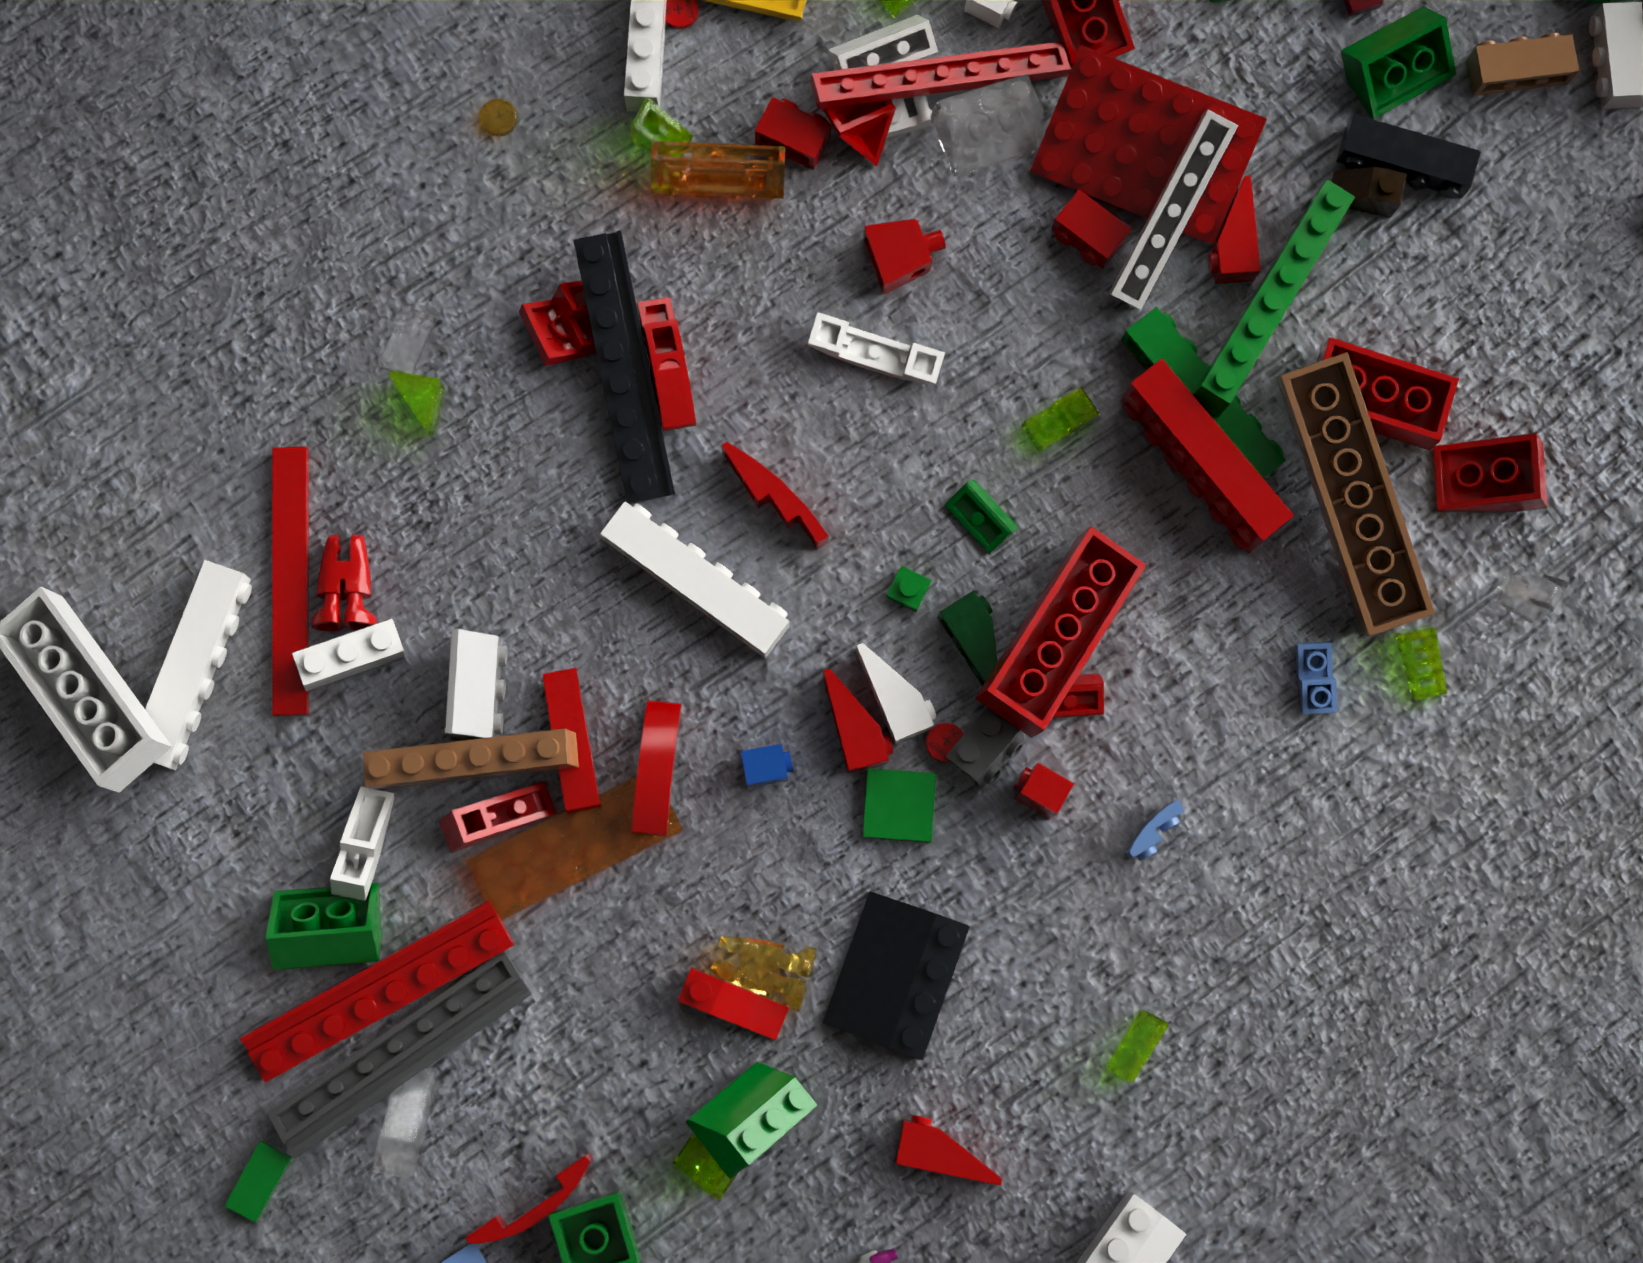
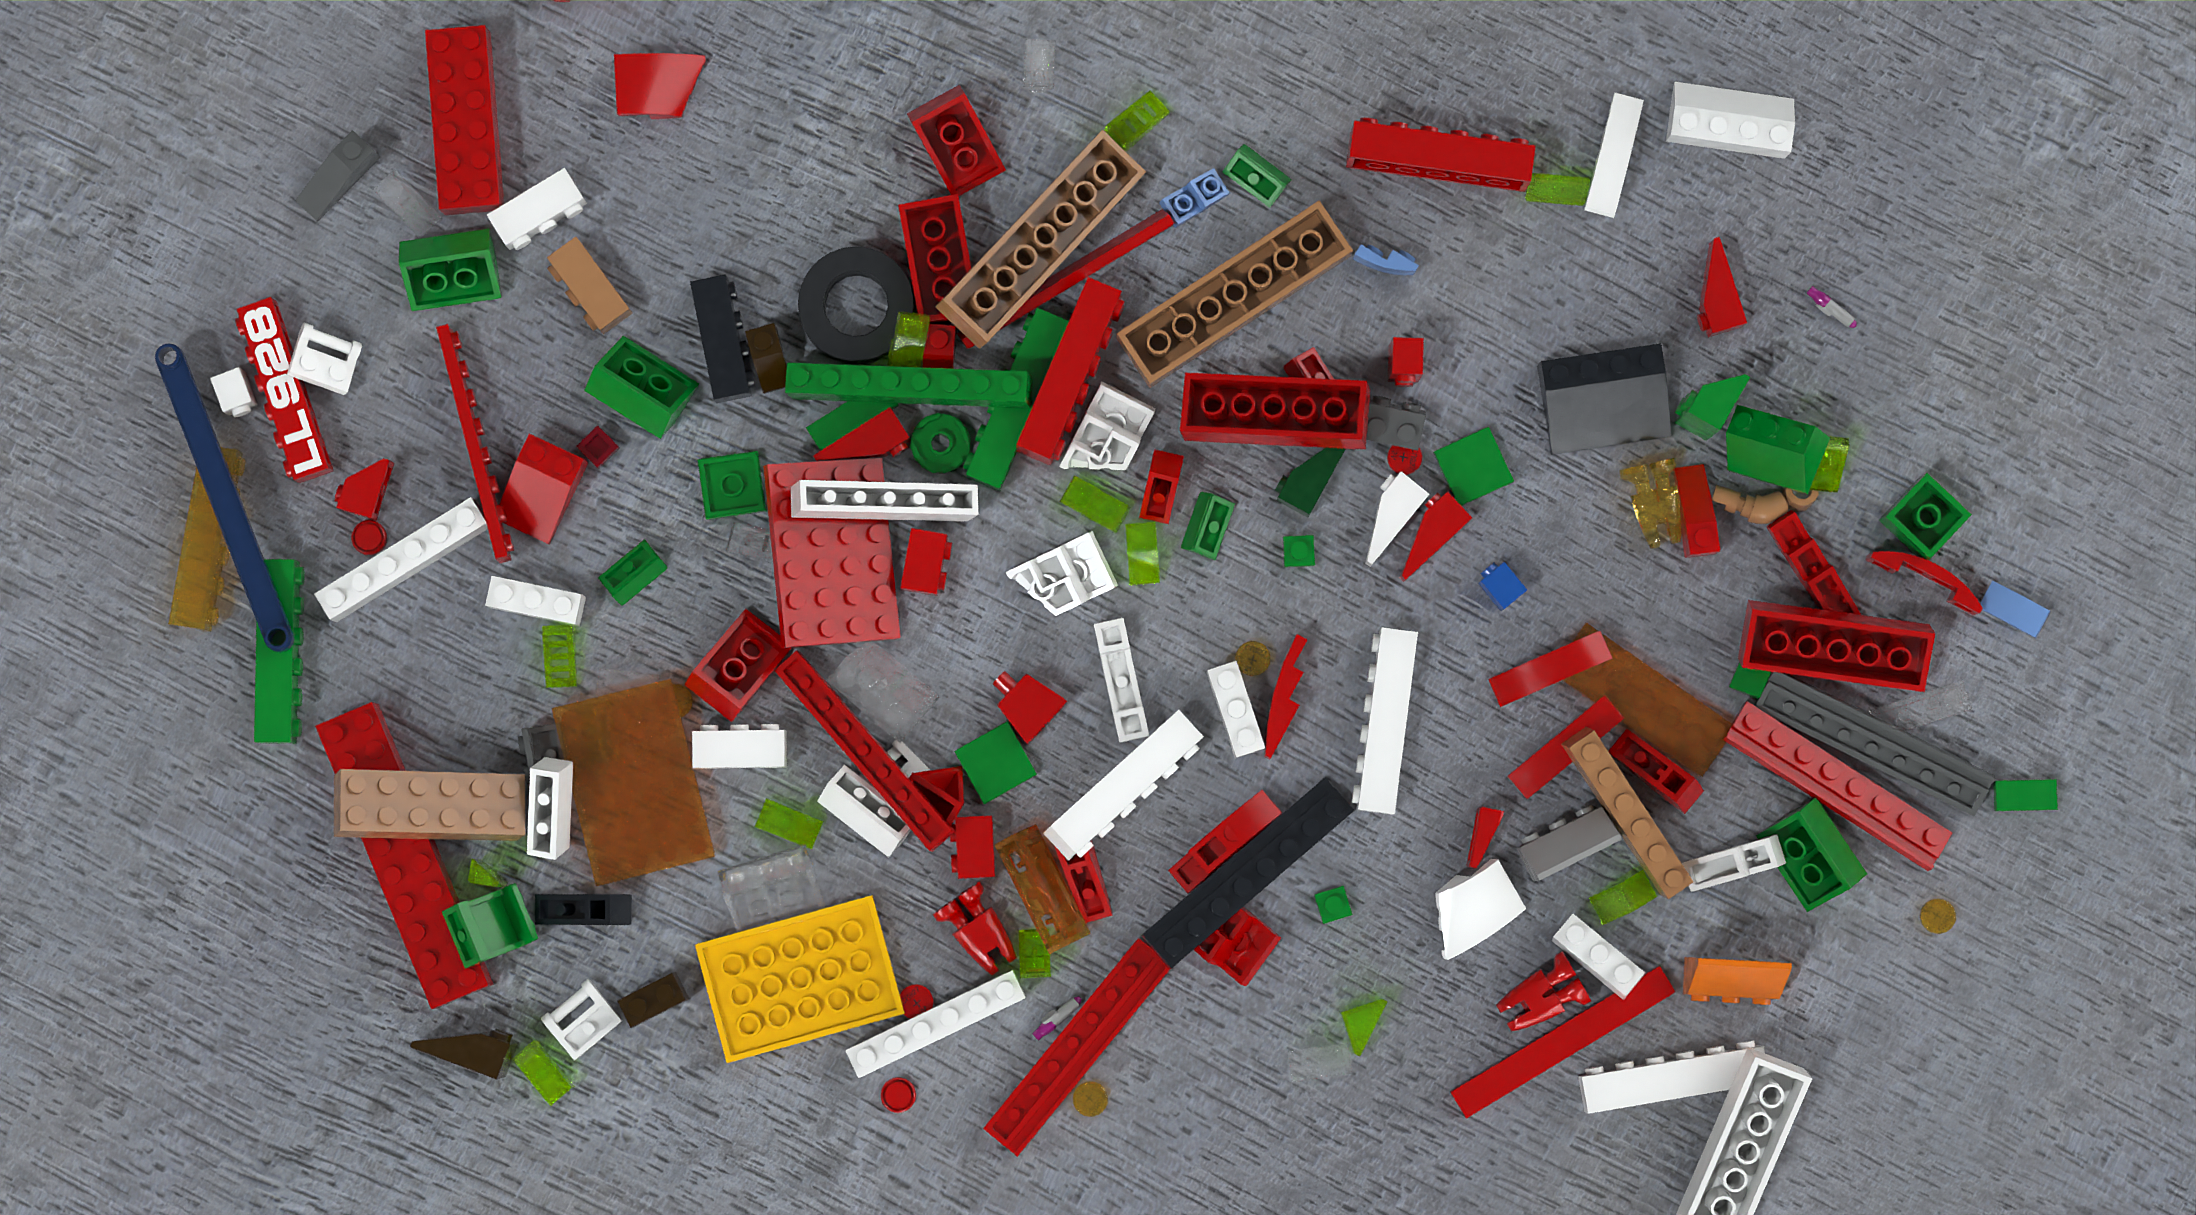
camera: 115 degrees left, 5 degrees up
none -> green tile [697,451,767,520]
none -> black tyre [798,247,914,364]
none -> green tile [806,401,899,451]
none -> clear neon green slope [888,311,930,367]
none -> green tile [910,413,971,474]
none -> red slope [923,324,957,369]
none -> red piece [932,881,1017,976]
none -> green tile [954,722,1037,805]
none -> red tile [957,209,1174,348]
none -> red plate [983,937,1170,1157]
none -> white slope [1006,531,1118,616]
none -> light grey piece [1032,996,1082,1041]
none -> white brick [1044,710,1204,861]
none -> red slope [1054,840,1113,923]
none -> white slope [1059,382,1155,470]
none -> medium nougat brick [1116,200,1353,388]
none -> clear neon green slope [1125,522,1160,585]
none -> red slope [1139,449,1184,524]
none -> white brick [1206,661,1265,759]
none -> green slope [1222,144,1291,208]
none -> clear yellow piece [1235,641,1270,676]
none -> green plate [1314,886,1353,924]
none -> red brick [1346,117,1536,192]
none -> white slope [1435,859,1526,960]
none -> red slope [1466,807,1504,868]
none -> white slope [1584,93,1644,218]
none -> clear neon green slope [1589,870,1657,925]
none -> green slope [1674,374,1750,441]
none -> orange slope [1683,957,1792,1005]
none -> medium nougat piece [1712,485,1819,524]
none -> green slope [1729,662,1771,699]
none -> red brick [1738,600,1936,692]
none -> red slope [1766,510,1861,615]
none -> clear yellow piece [1920,899,1956,934]

